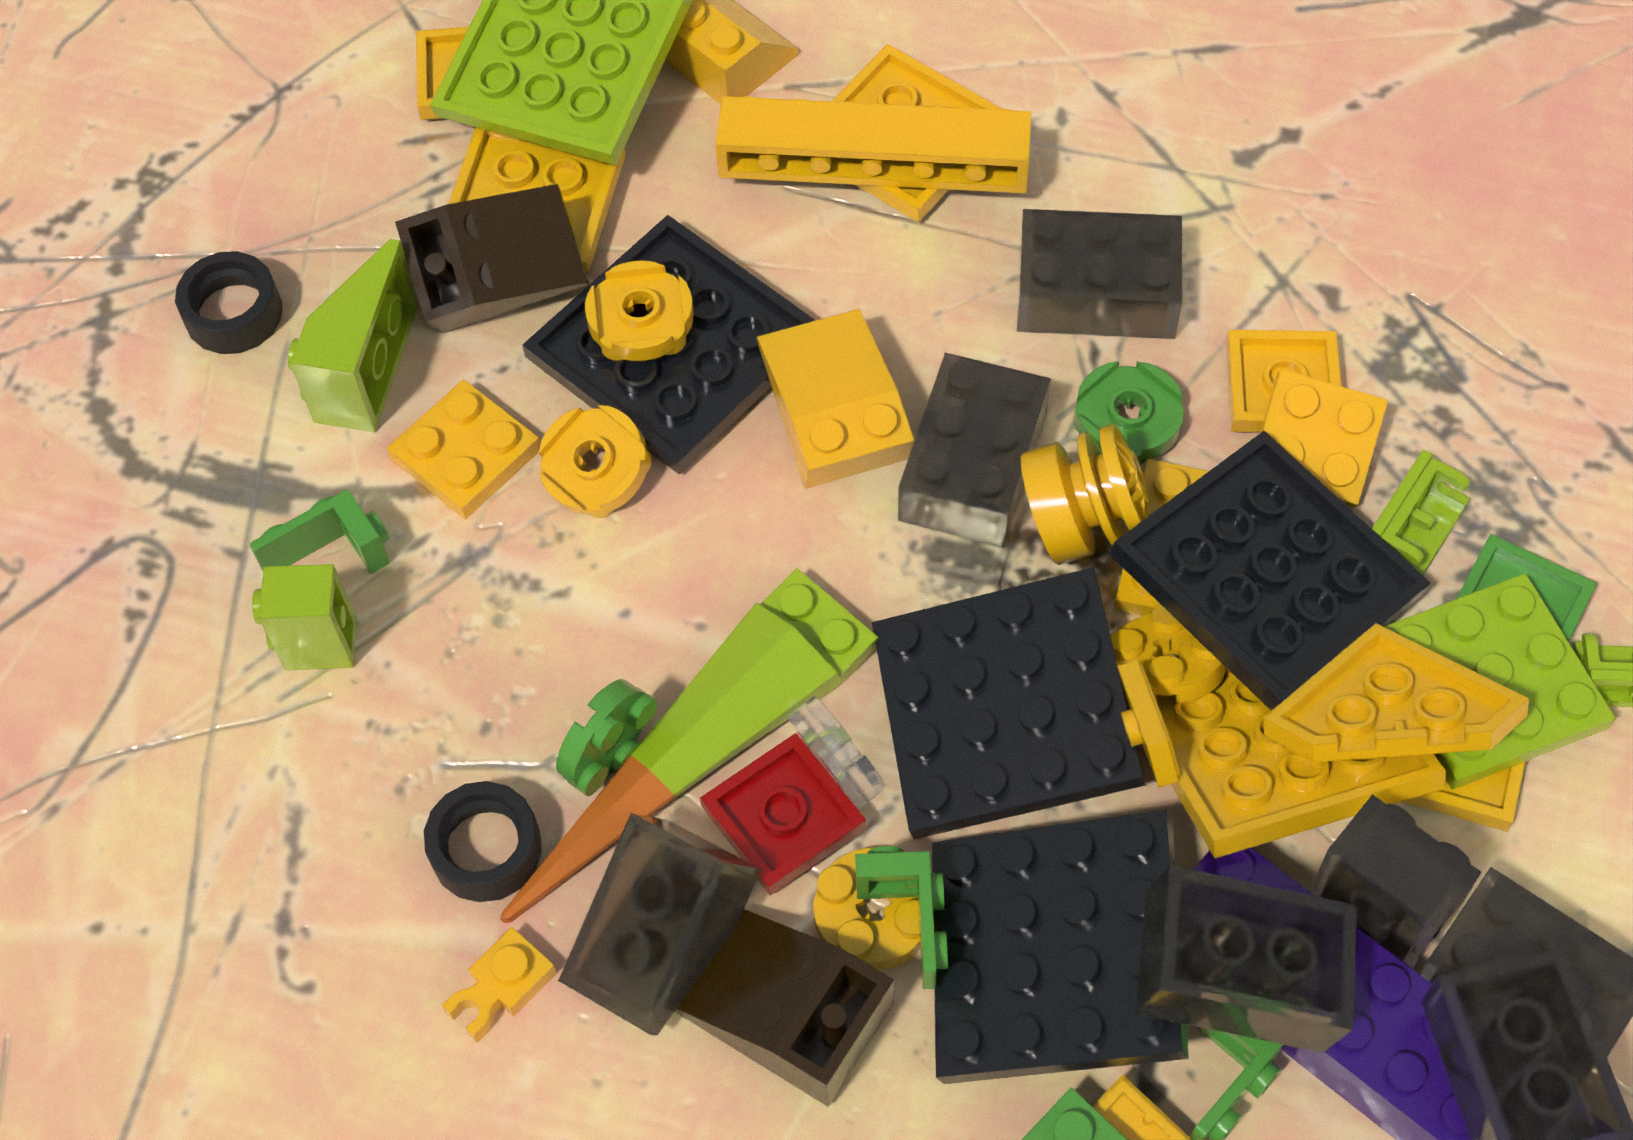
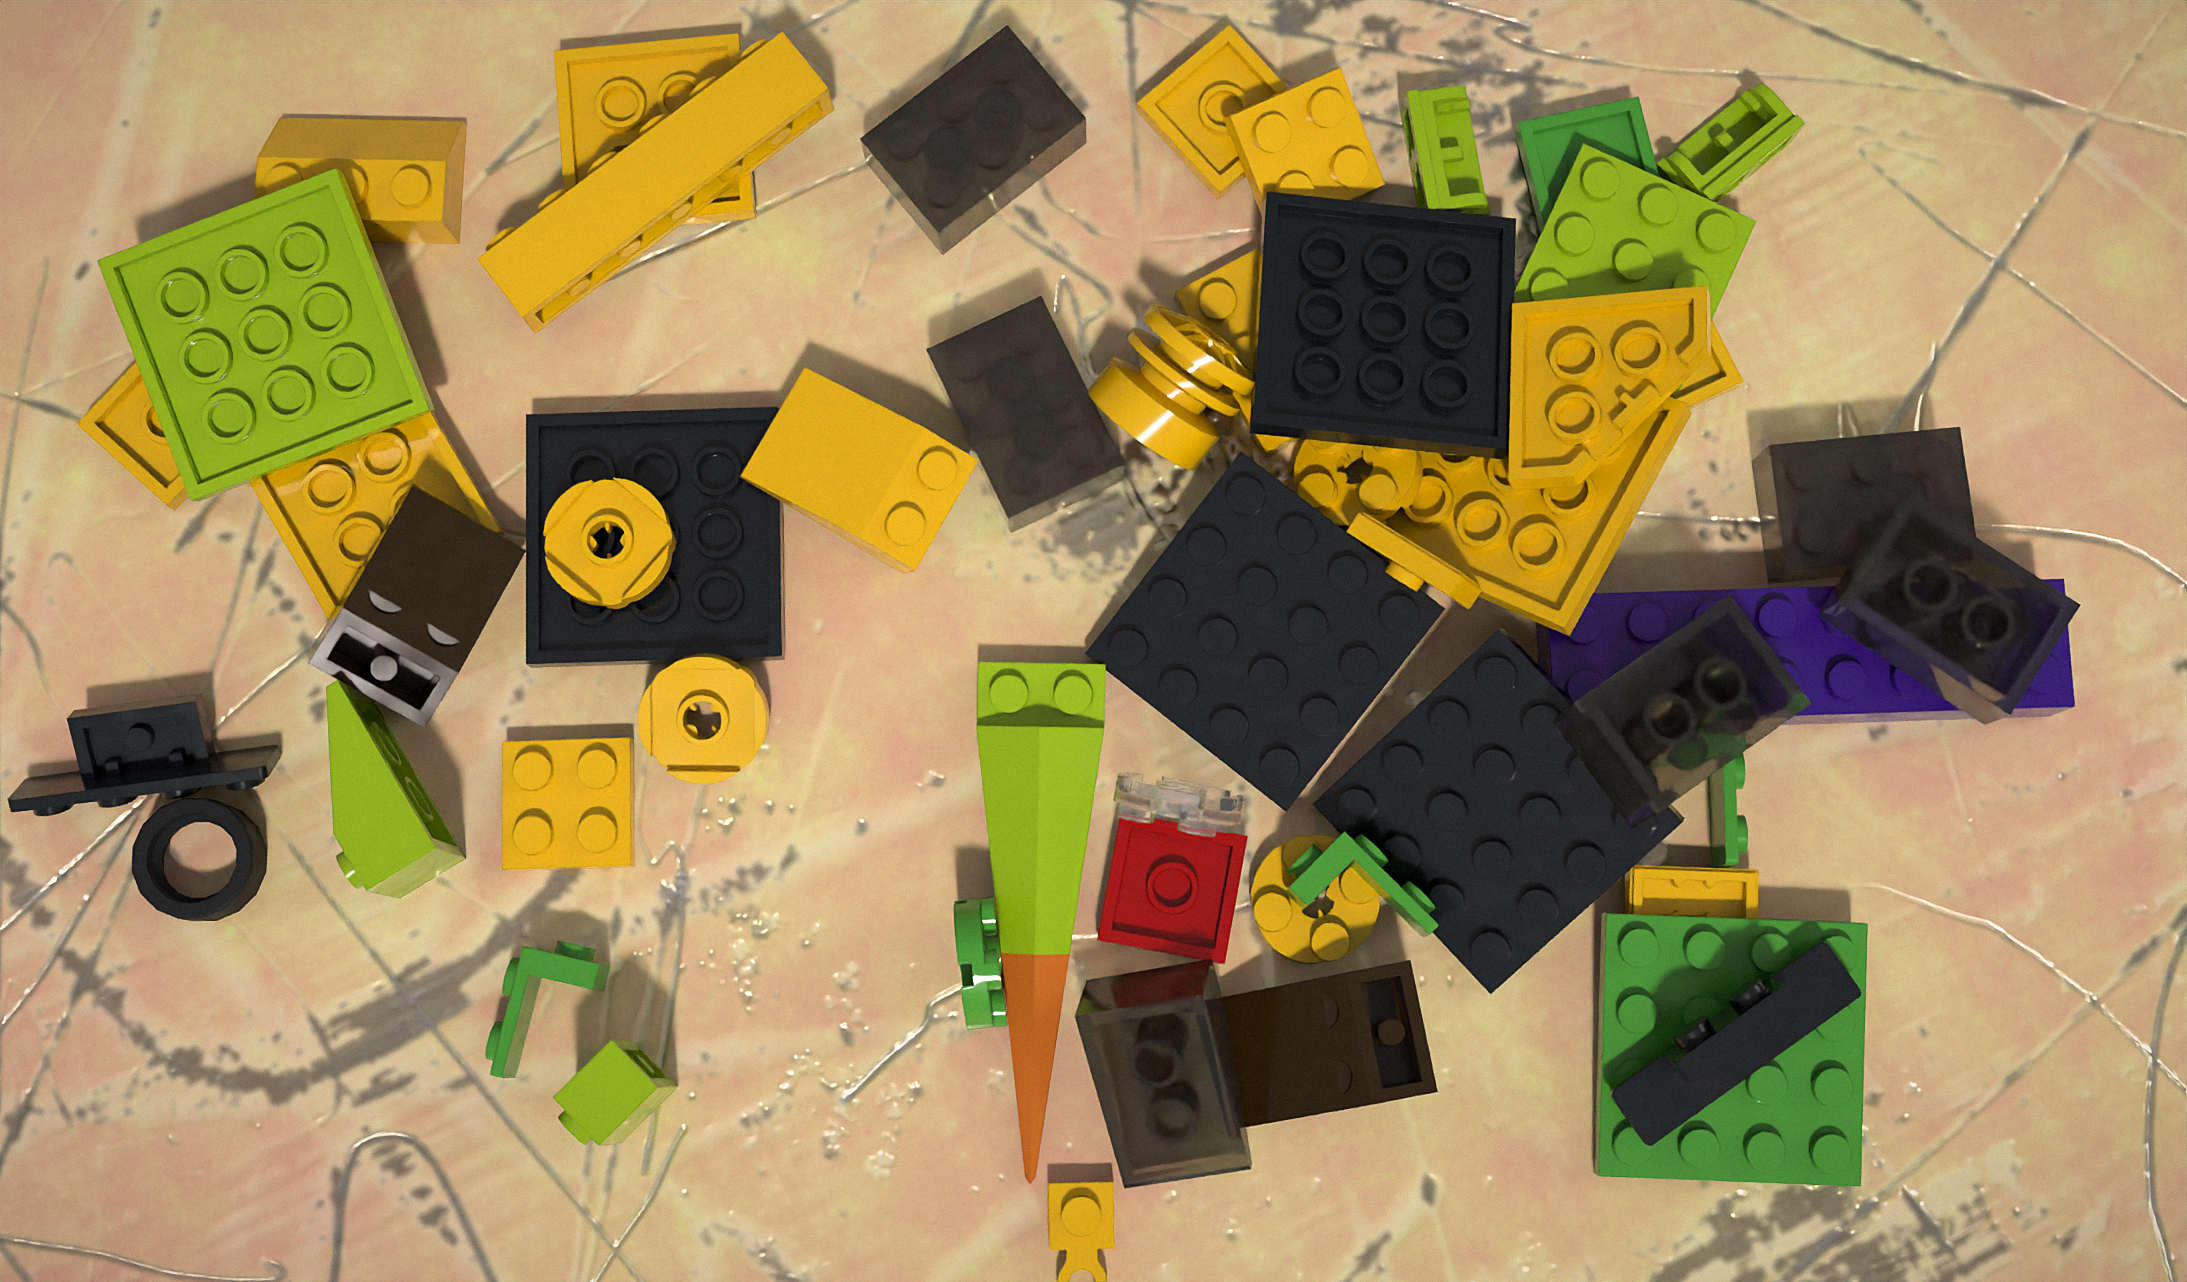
camera: 45 degrees left, 20 degrees up
black tyre [423,781,542,903] -> none
bright green plate [1073,361,1184,465] -> none
clear smoke brick [1309,794,1482,971] -> none
none -> black bracket [7,693,281,816]

